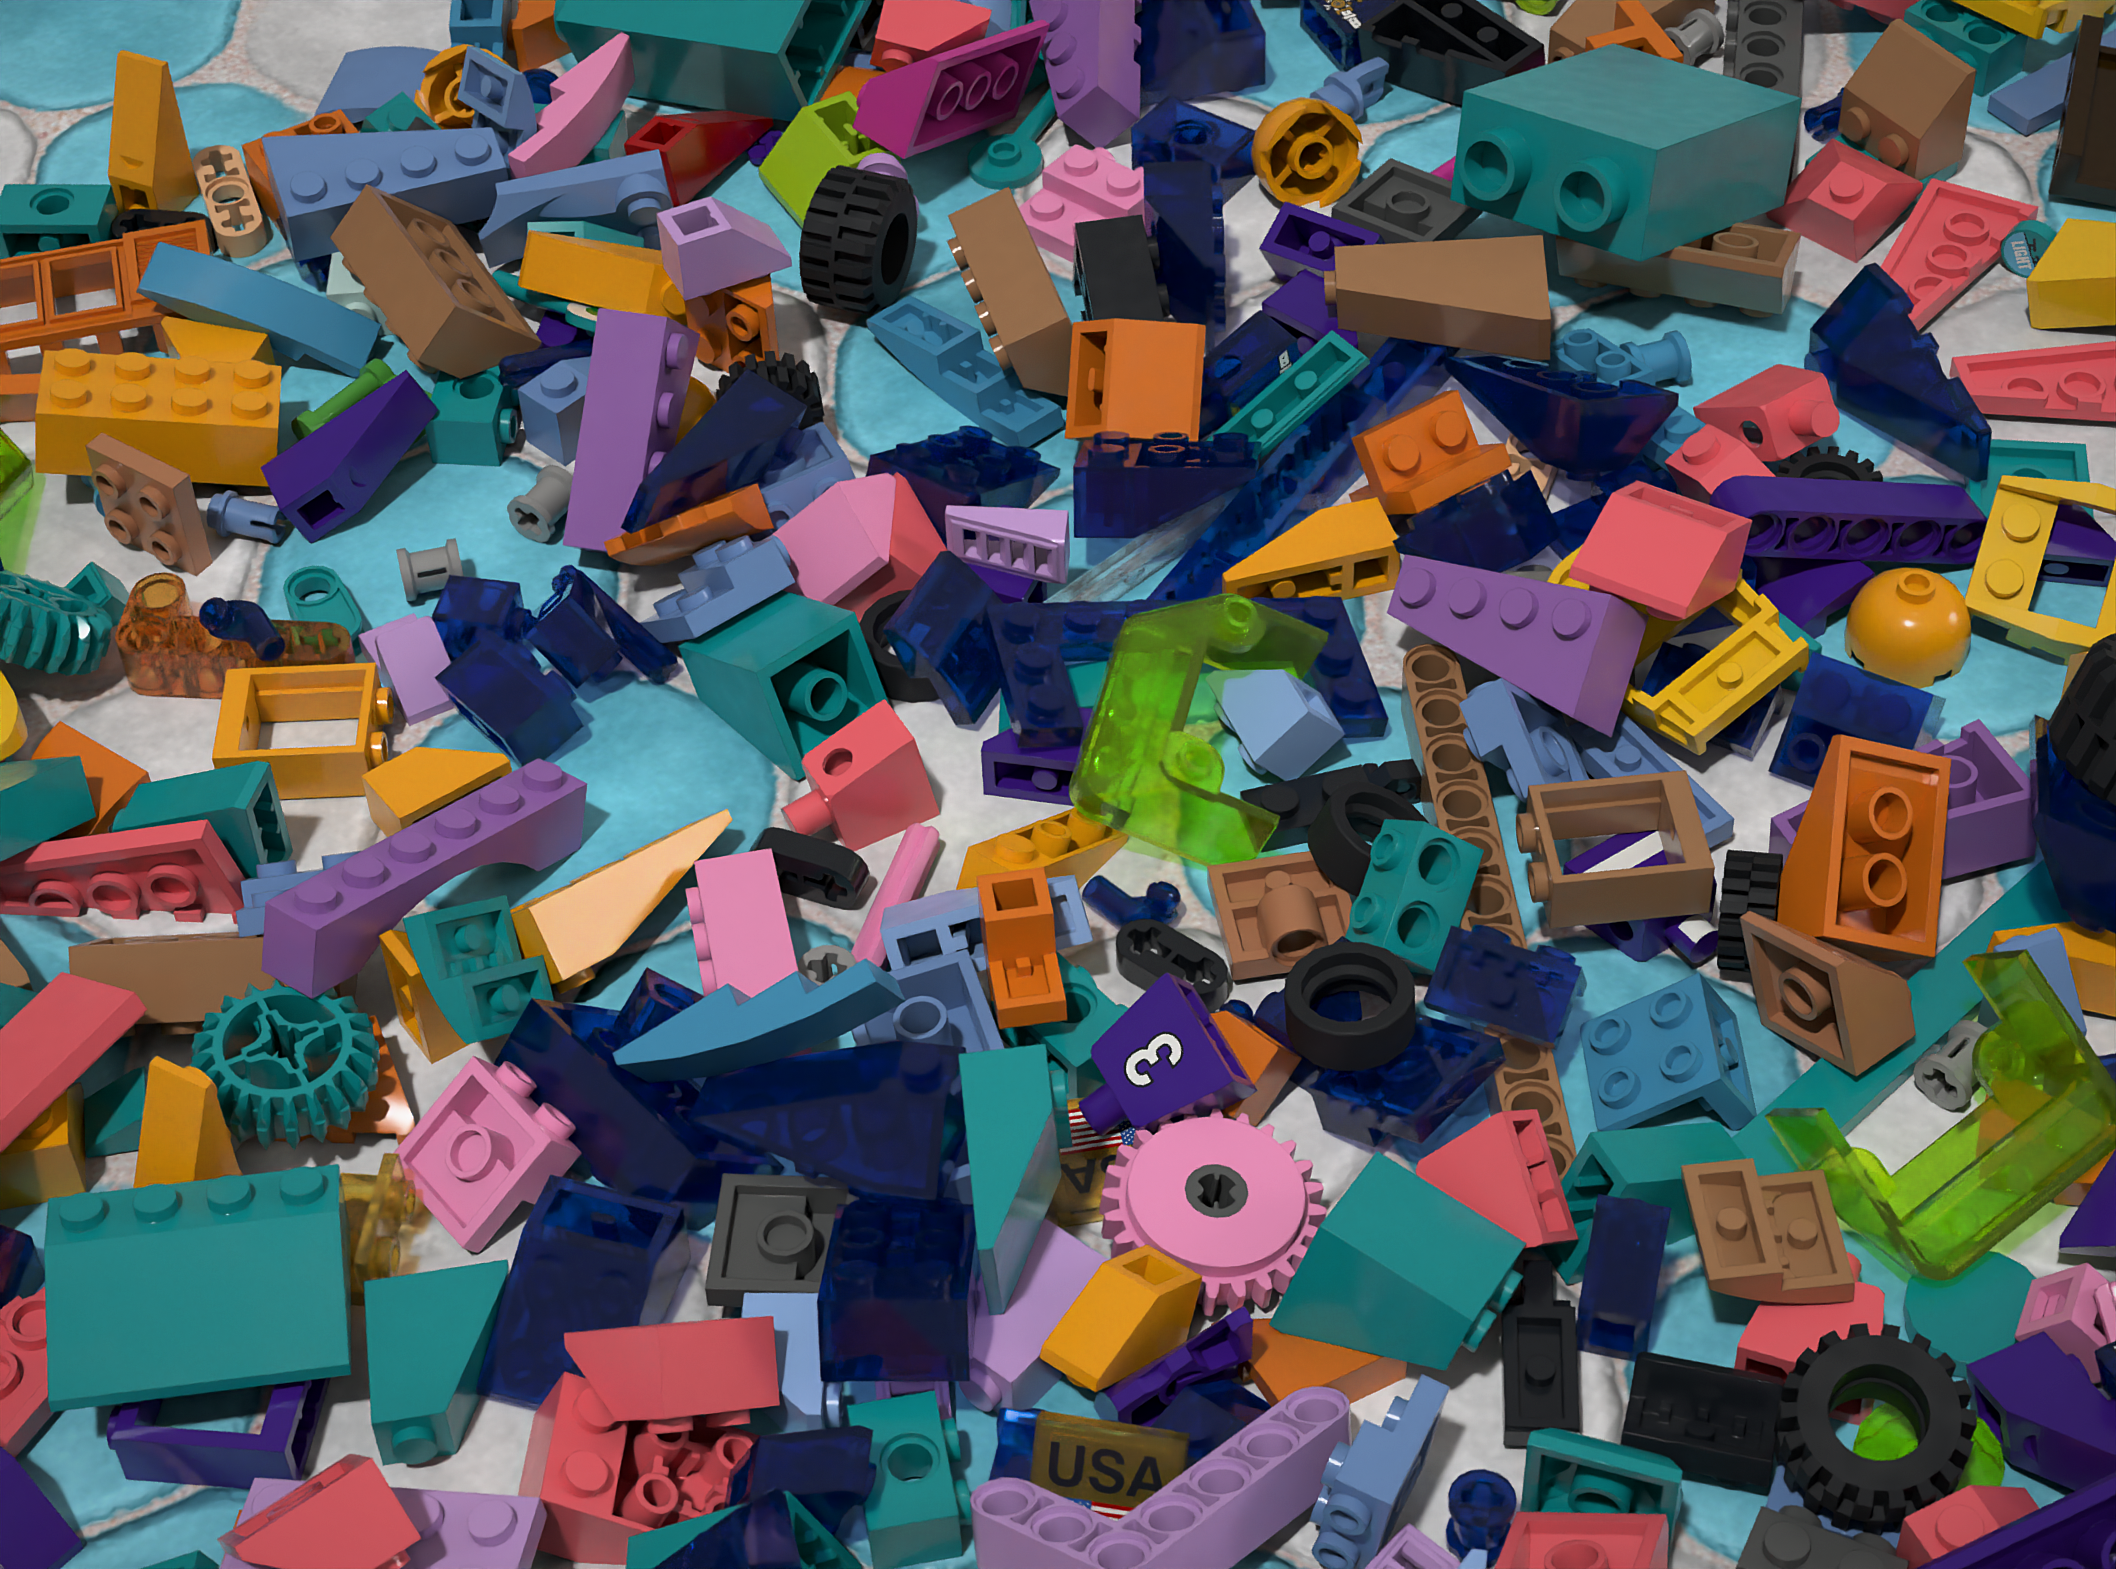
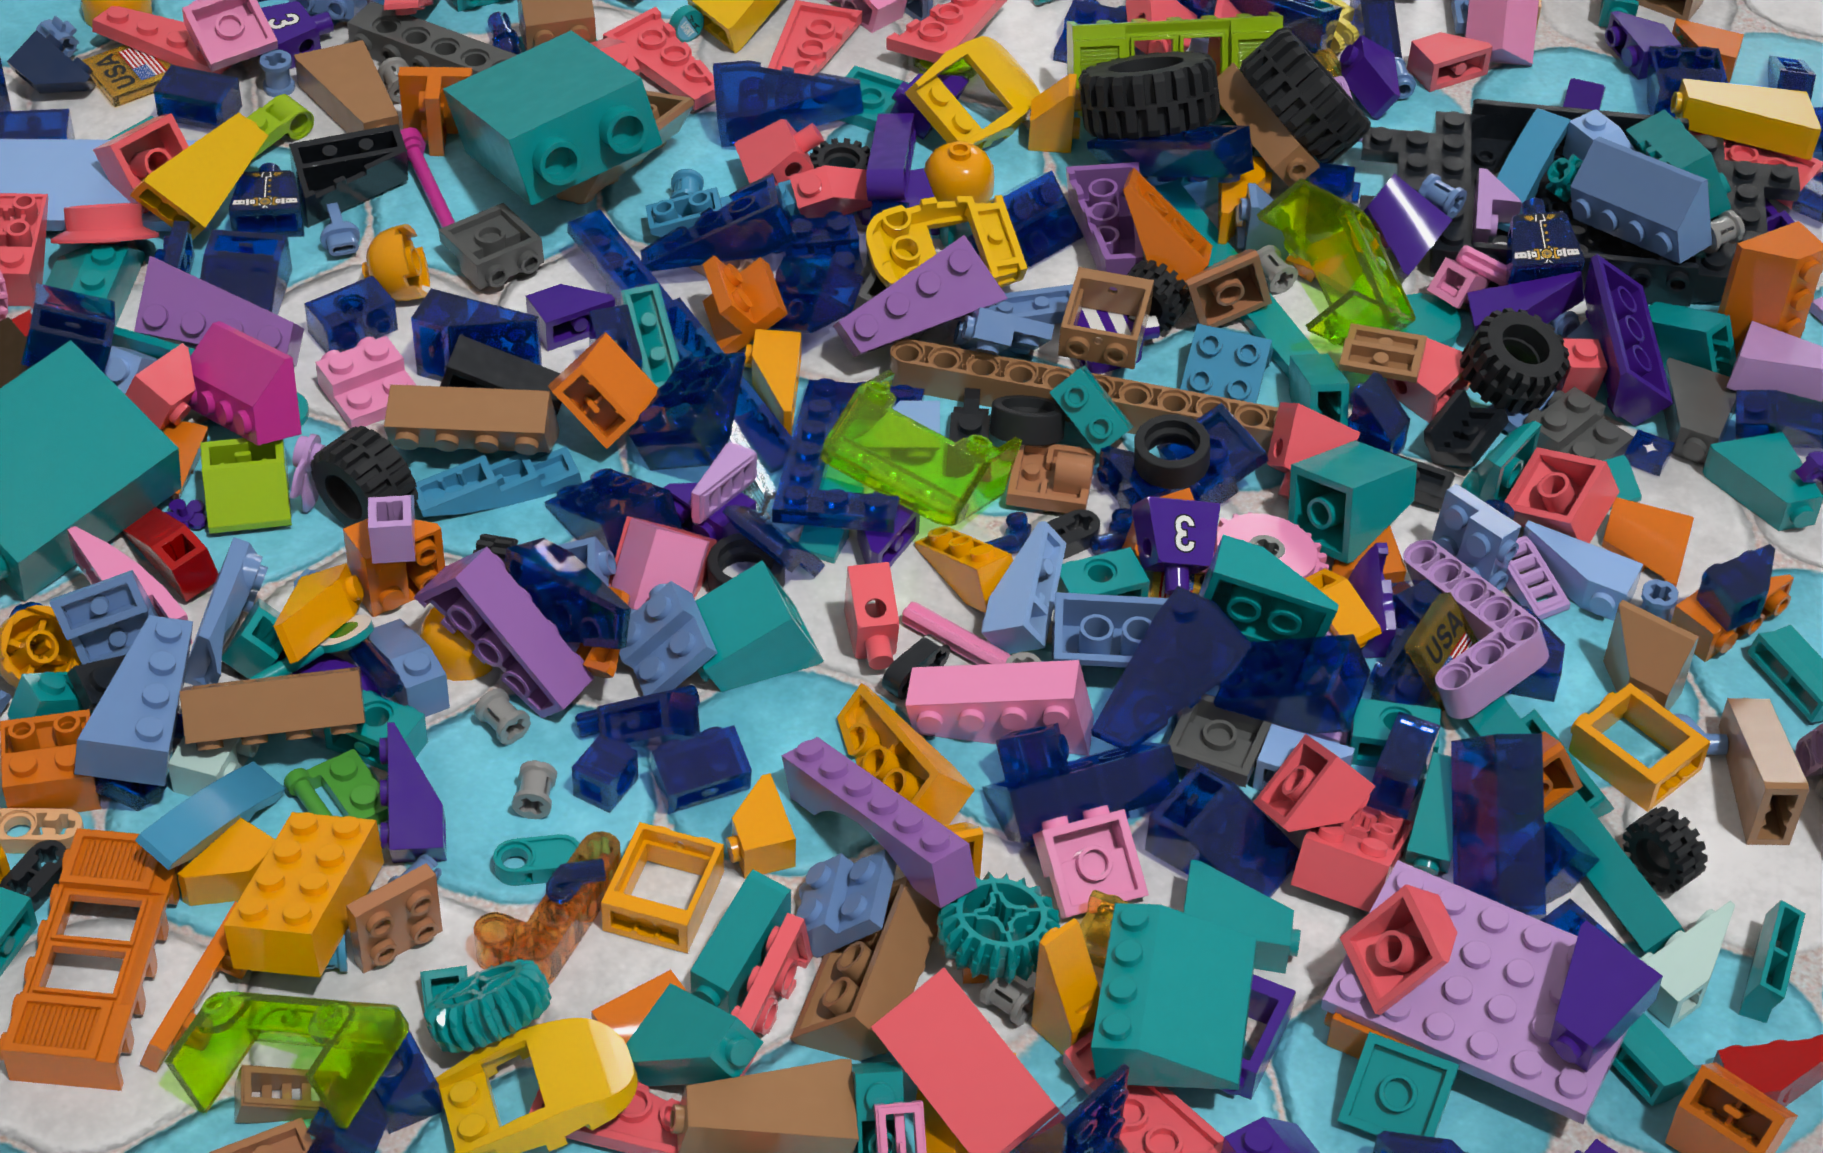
camera: 75 degrees left, 0 degrees up
lavender slope [358,613,466,726] -> none
teal slope [403,895,559,1045] -> none
dark azure slope [612,958,906,1084] -> none
orange brick [976,867,1067,1029] -> none
dark purple brick [1259,201,1386,282] -> none
medium nougat slope [1324,235,1551,360] -> none
clear blue bracket [1423,924,1587,1051] -> none
coral slope [1569,480,1752,621] -> none

